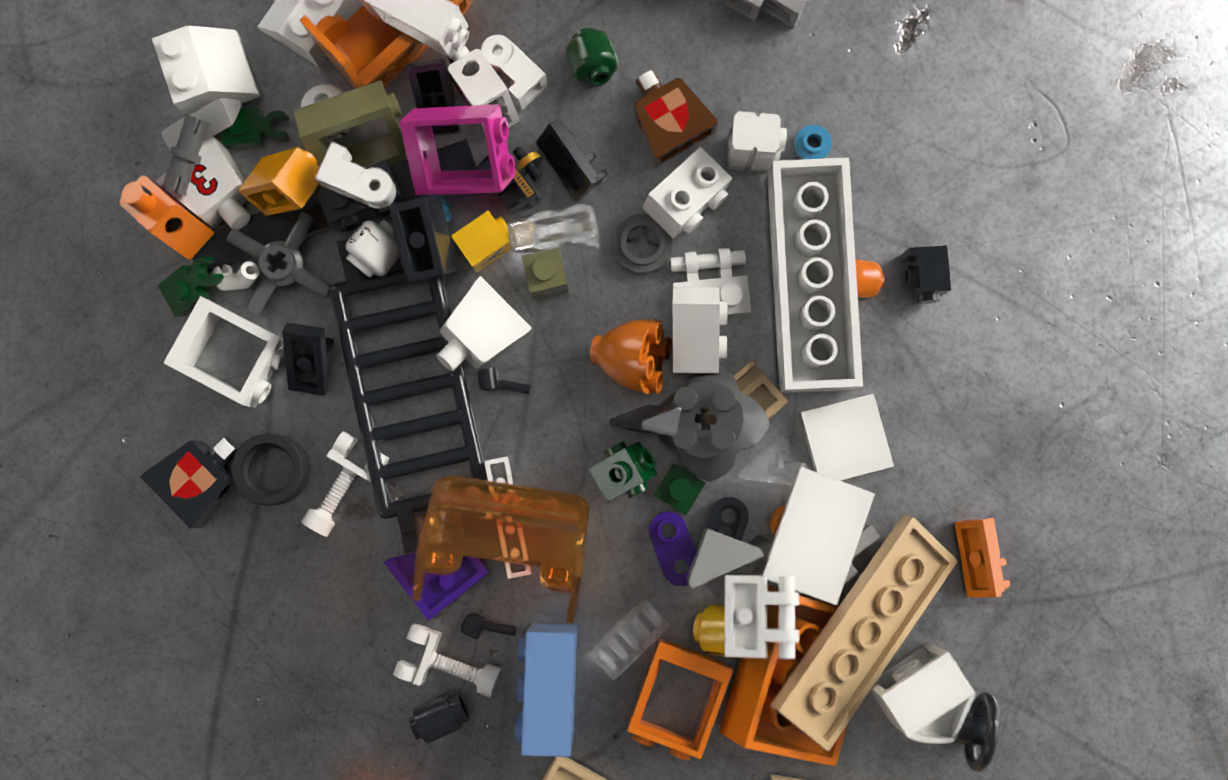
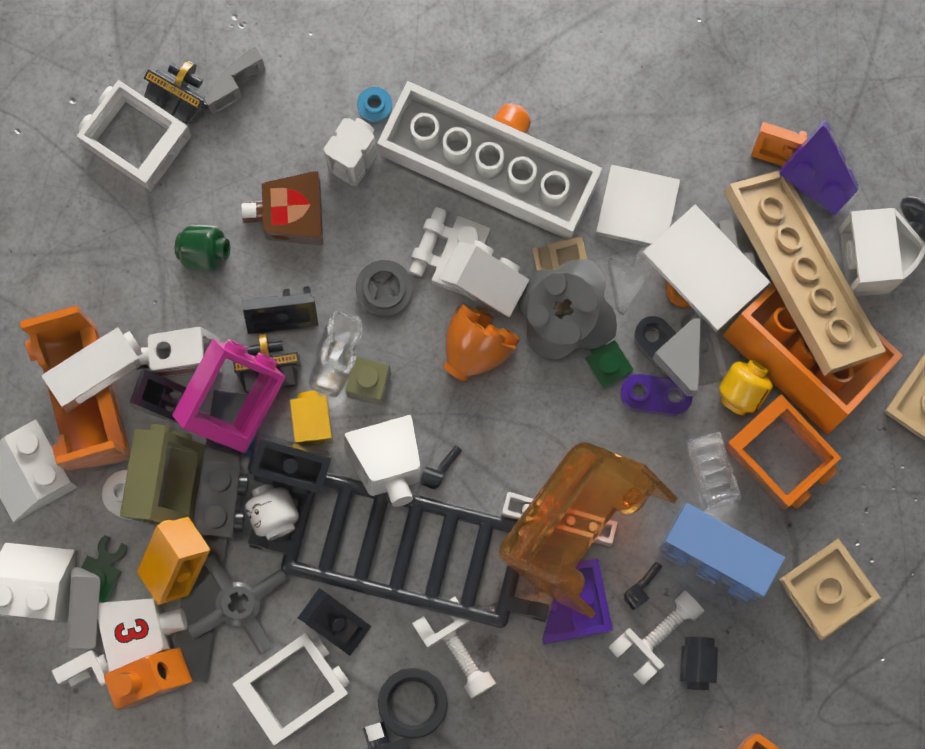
camera: 65 degrees left, 5 degrees down
dark green plate [157,257,224,317] -> none
dark grey pin [161,114,210,196] -> none
white arm [212,261,260,291] -> none
white leg [316,142,396,209] -> none
white leg [481,34,548,110] -> none
dark green brick [589,441,658,502] -> none
black slope [609,405,681,436] -> none
white brick [642,147,732,239] -> none
white plate [725,575,799,659] -> none
black brick [901,245,951,304] -> none
none -> white bracket [52,650,109,687]
none -> dark purple wing [779,120,859,215]

